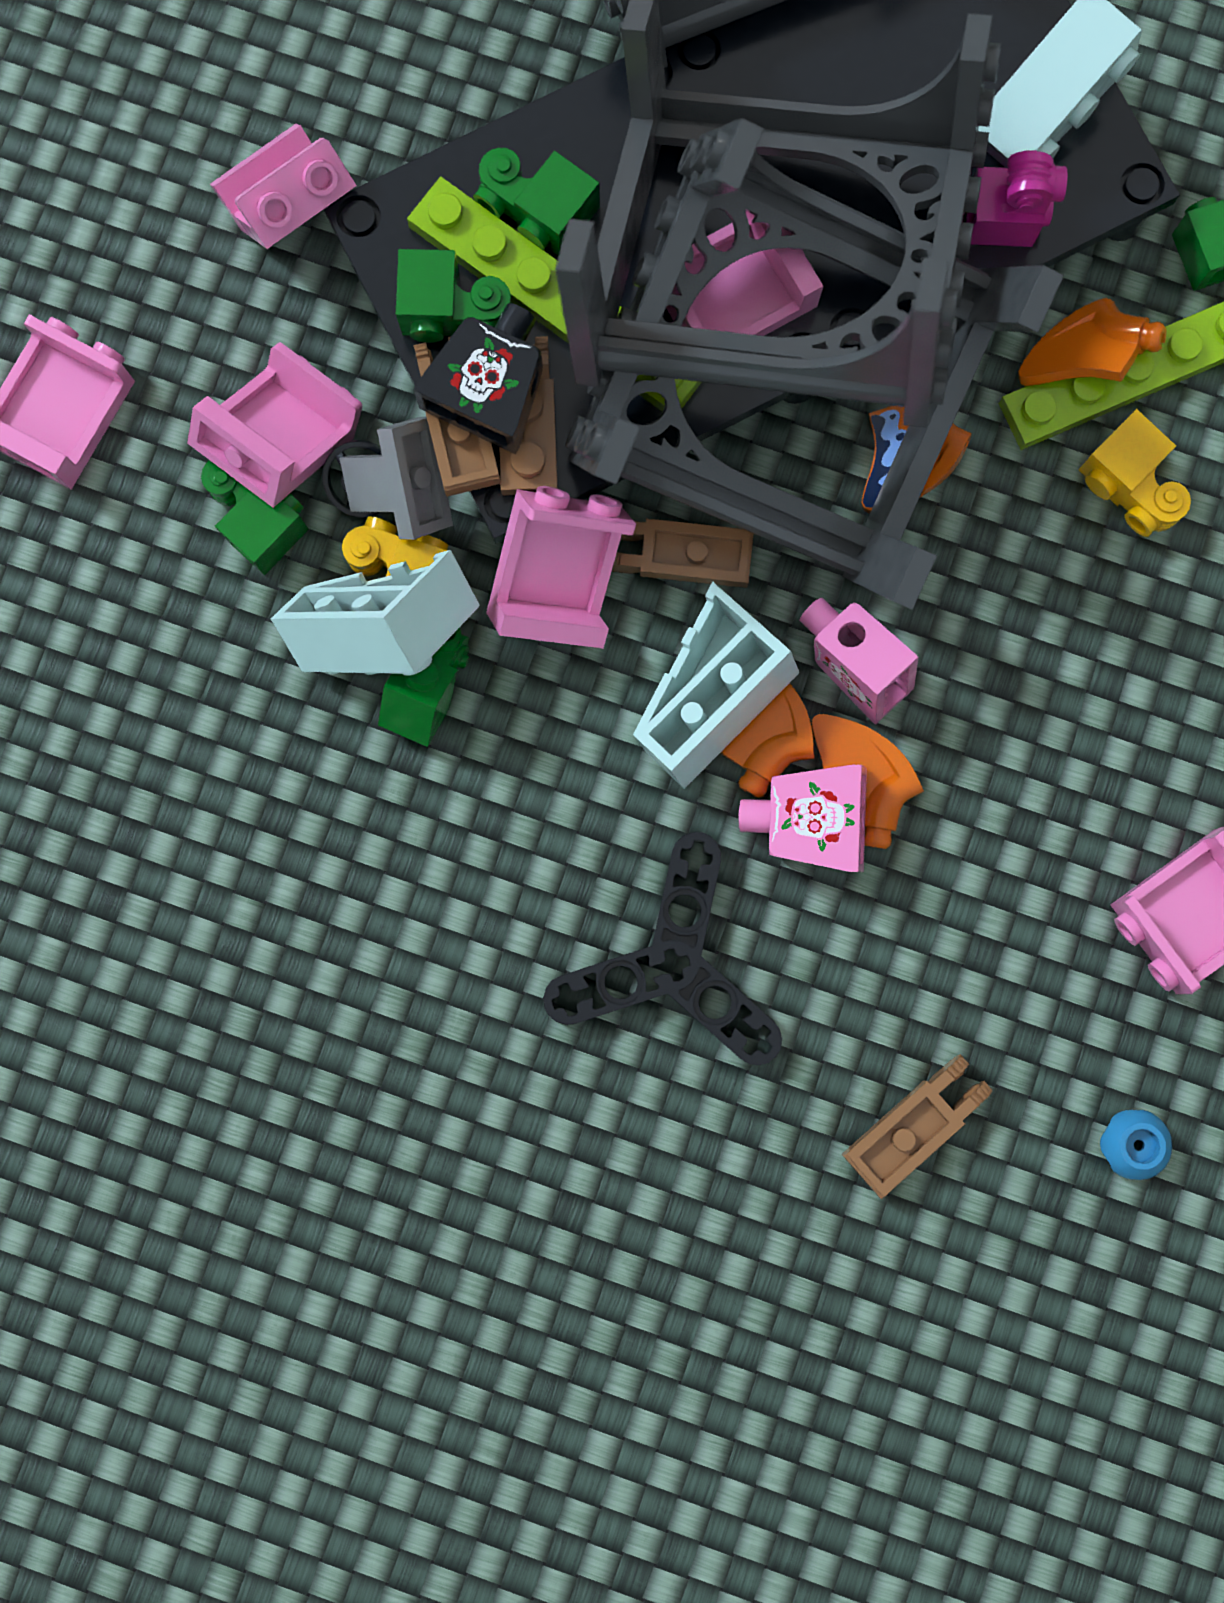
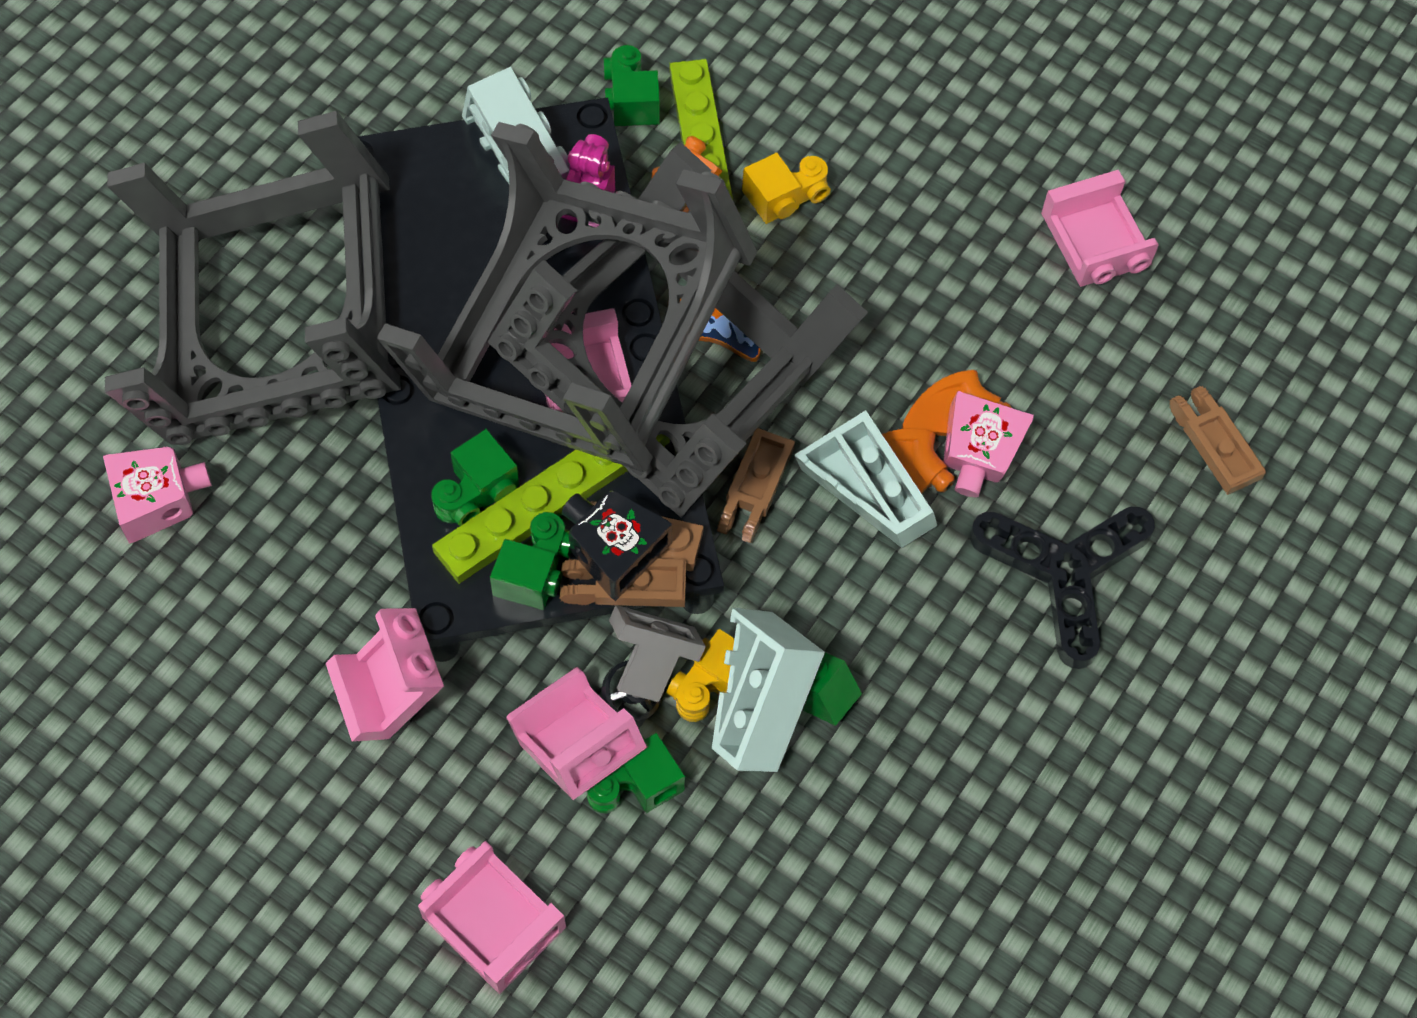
camera: 80 degrees left, 20 degrees down
bright pink panel [486,486,636,649] -> none
bright pink torso [800,598,918,725] -> none
dark azure plate [1100,1110,1172,1180] -> none

